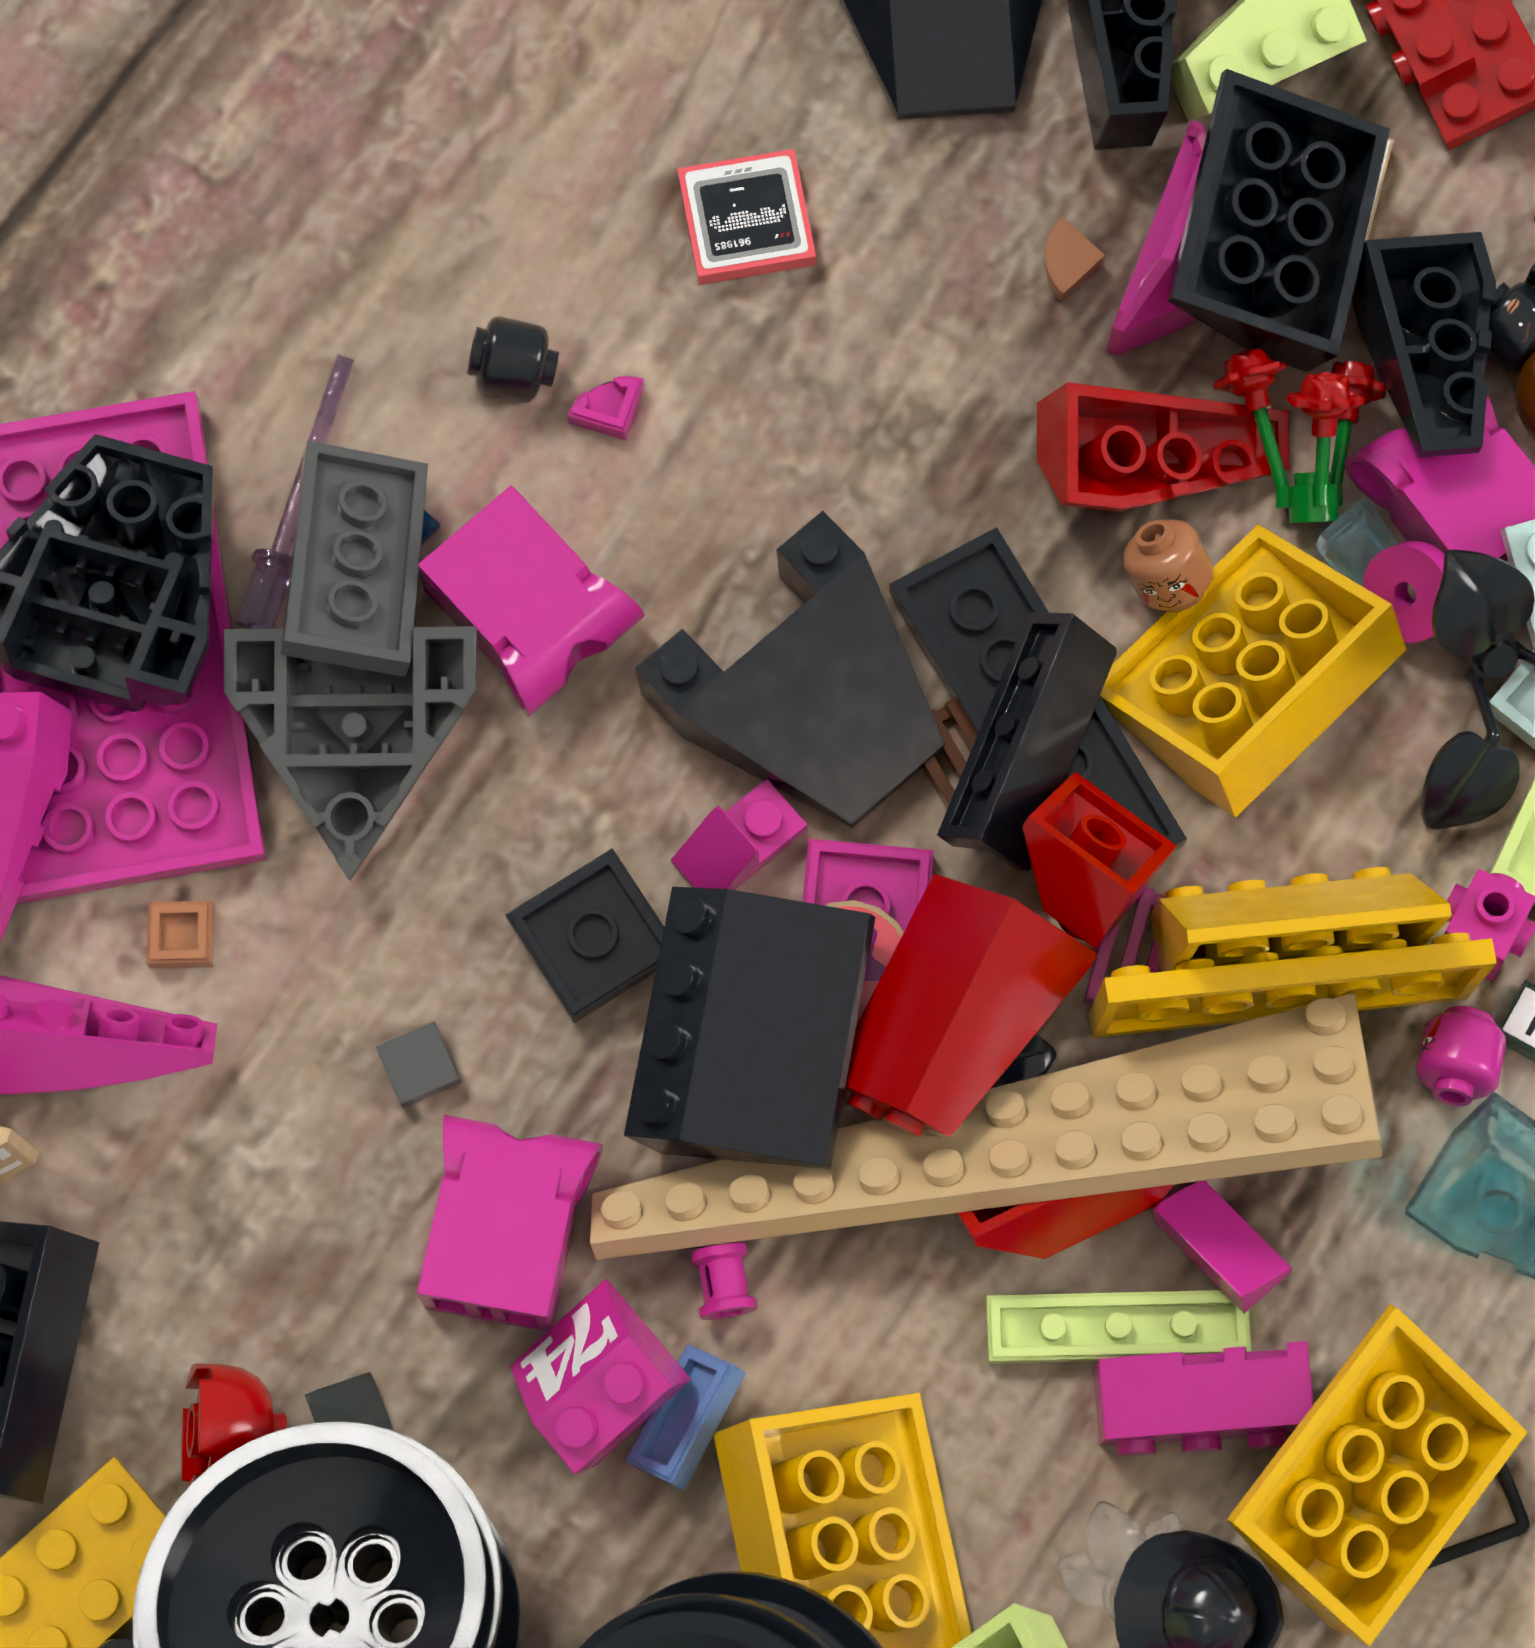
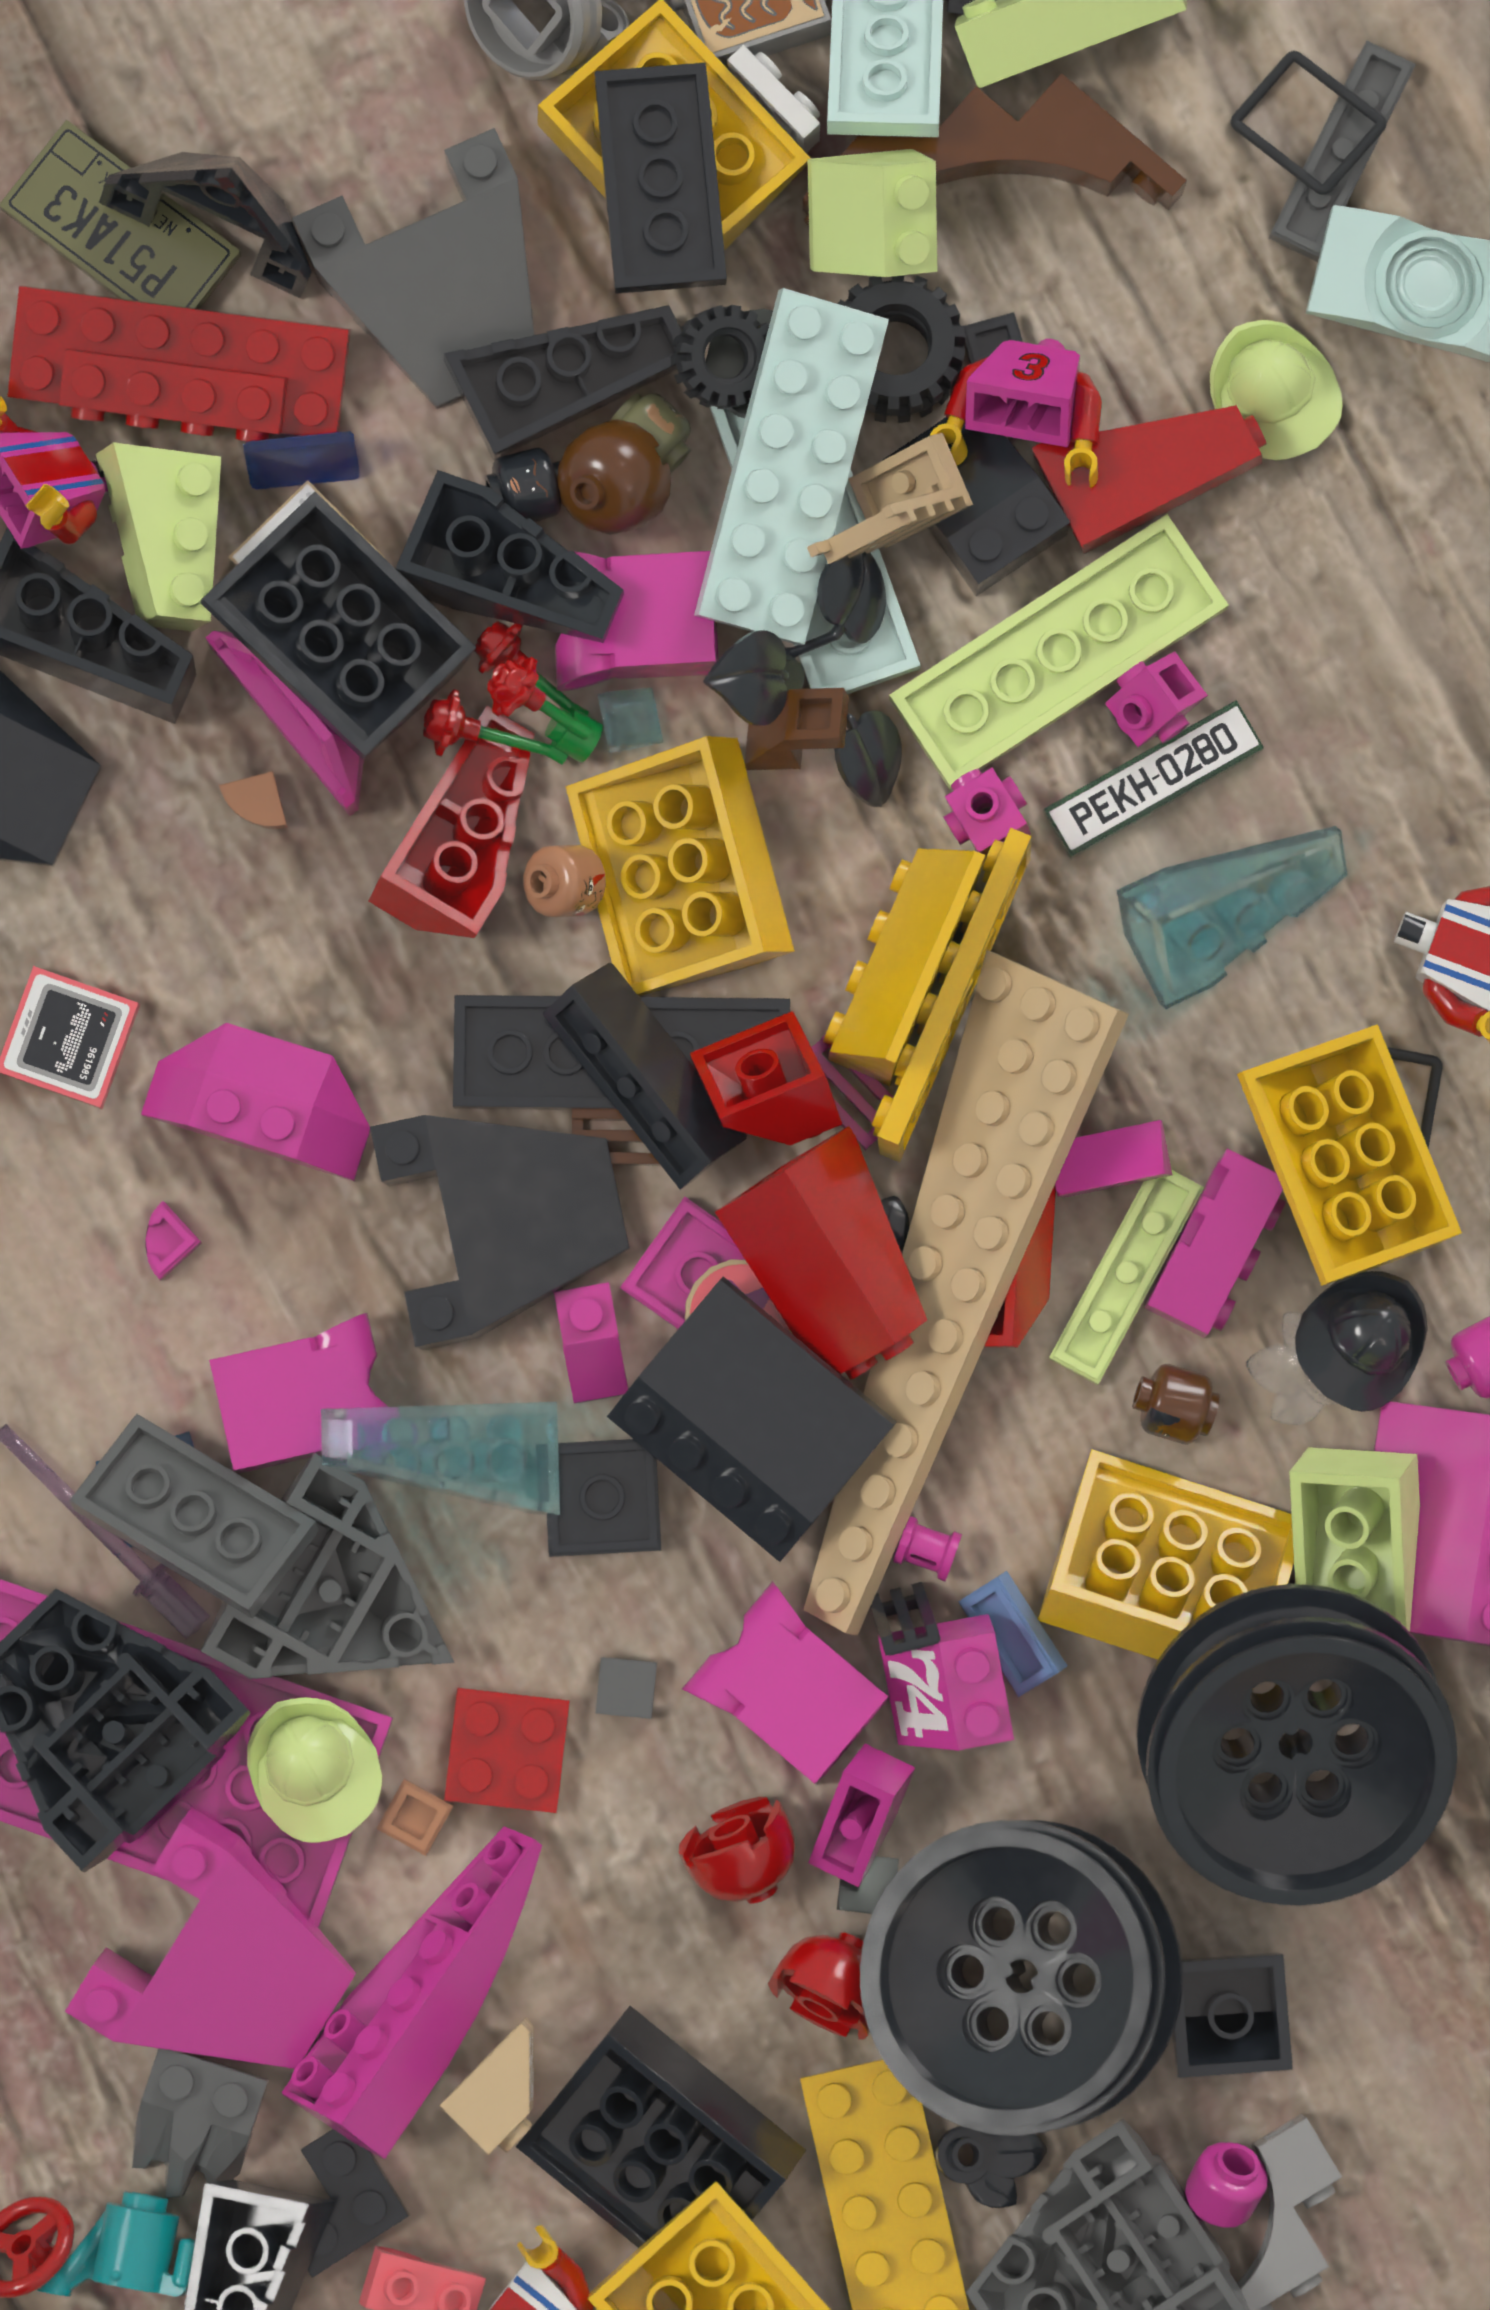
camera: 60 degrees left, 10 degrees up
black head [467,316,559,403] -> none
dark pink piece [1363,540,1445,643] -> none
dark pink head [1416,1006,1506,1106] -> none
none -> dark pink wedge [141,1023,371,1182]
none -> clear blue slope [243,431,361,490]
none -> yellowish green hat [247,1697,382,1843]
none -> clear light blue wedge [321,1402,560,1515]
none -> red plate [444,1688,570,1813]
none -> red cylinder [678,1797,795,1904]
none -> reddish brown slope [745,688,849,770]
none -> dark pink slope [808,1743,916,1888]
none -> black tile [870,1582,941,1656]
none -> reddish brown head [1132,1364,1220,1445]

